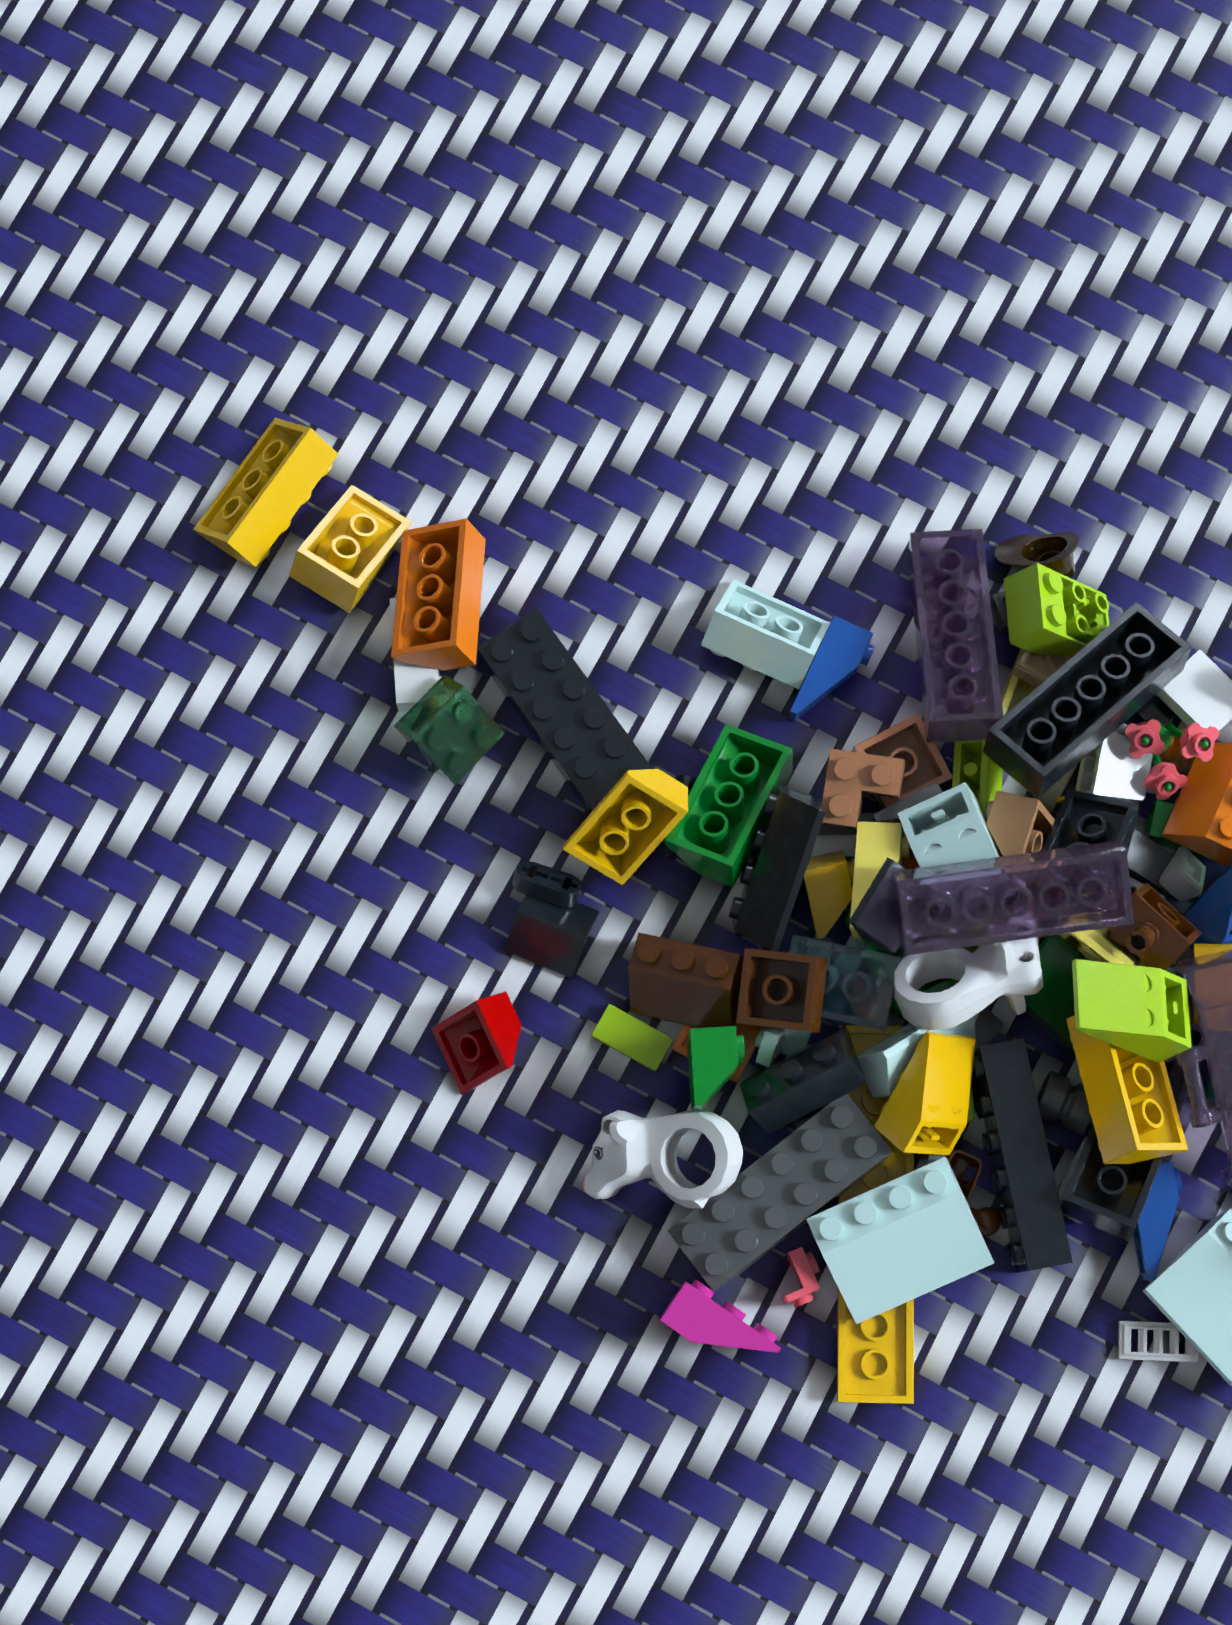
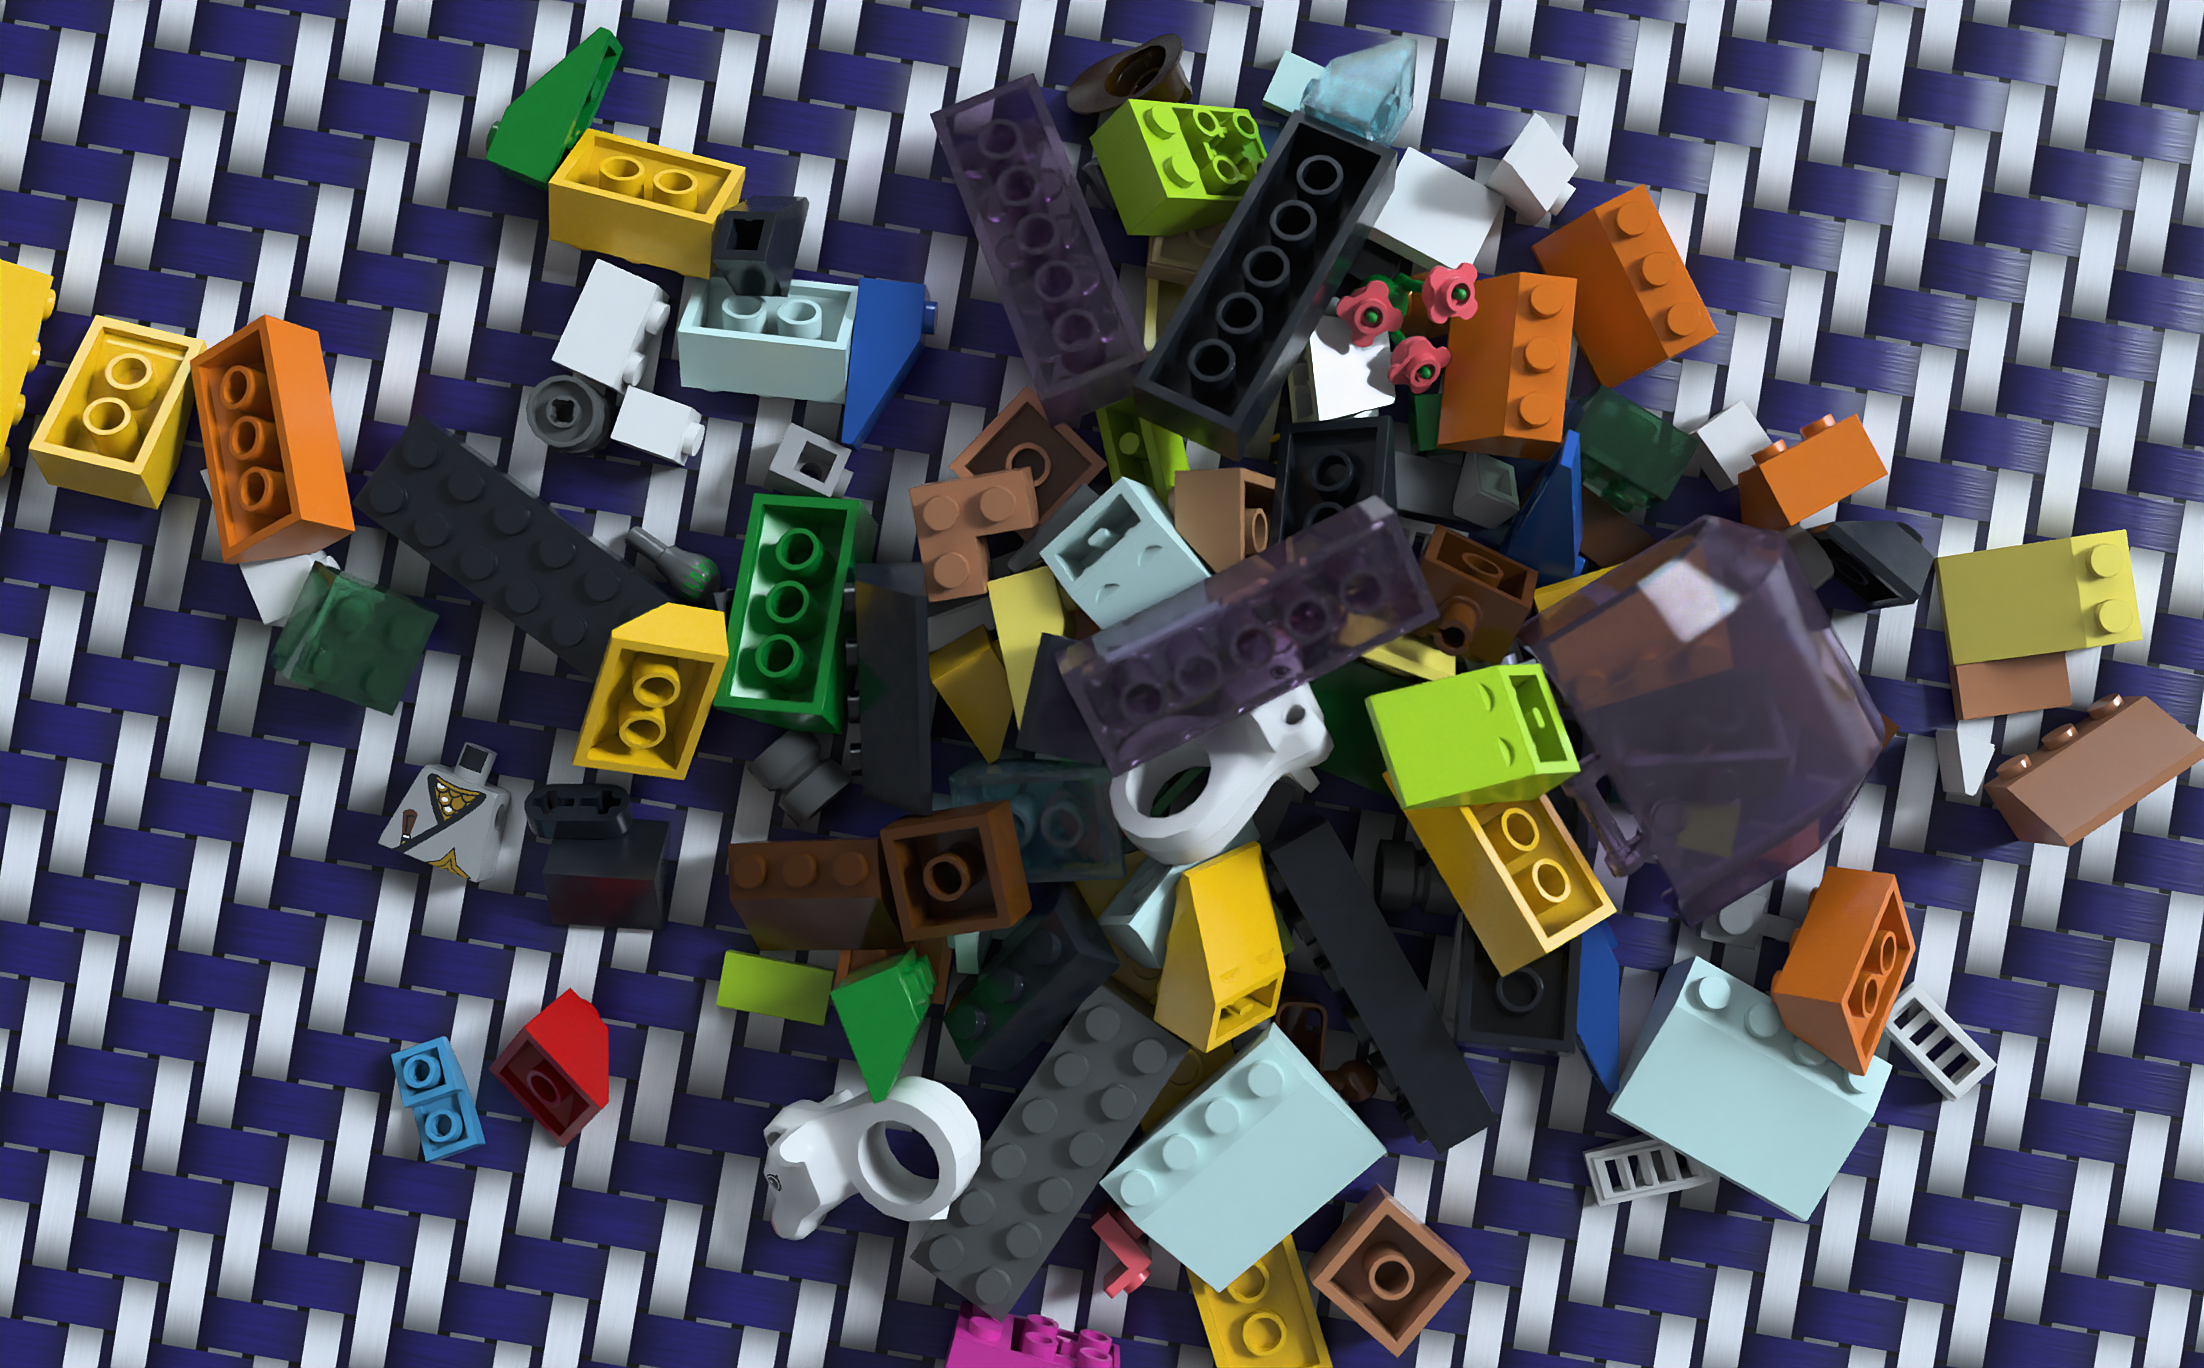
camera: 15 degrees left, 10 degrees up
none -> light grey torso [378,742,511,882]
none -> dark azure slope [391,1036,486,1162]
none -> green slope [485,27,623,193]
none -> dark grey wheel [526,375,616,457]
none -> yellow slope [549,128,746,280]
none -> white brick [551,258,670,396]
none -> white brick [610,385,705,466]
none -> dark grey piece [625,526,721,603]
none -> black slope [713,195,810,297]
none -> dark grey wheel [748,730,853,828]
none -> light grey brick [762,422,854,499]
none -> light aqua tile [1262,50,1335,118]
none -> clear light blue slope [1300,37,1418,148]
none -> nougat brick [1306,1183,1471,1358]

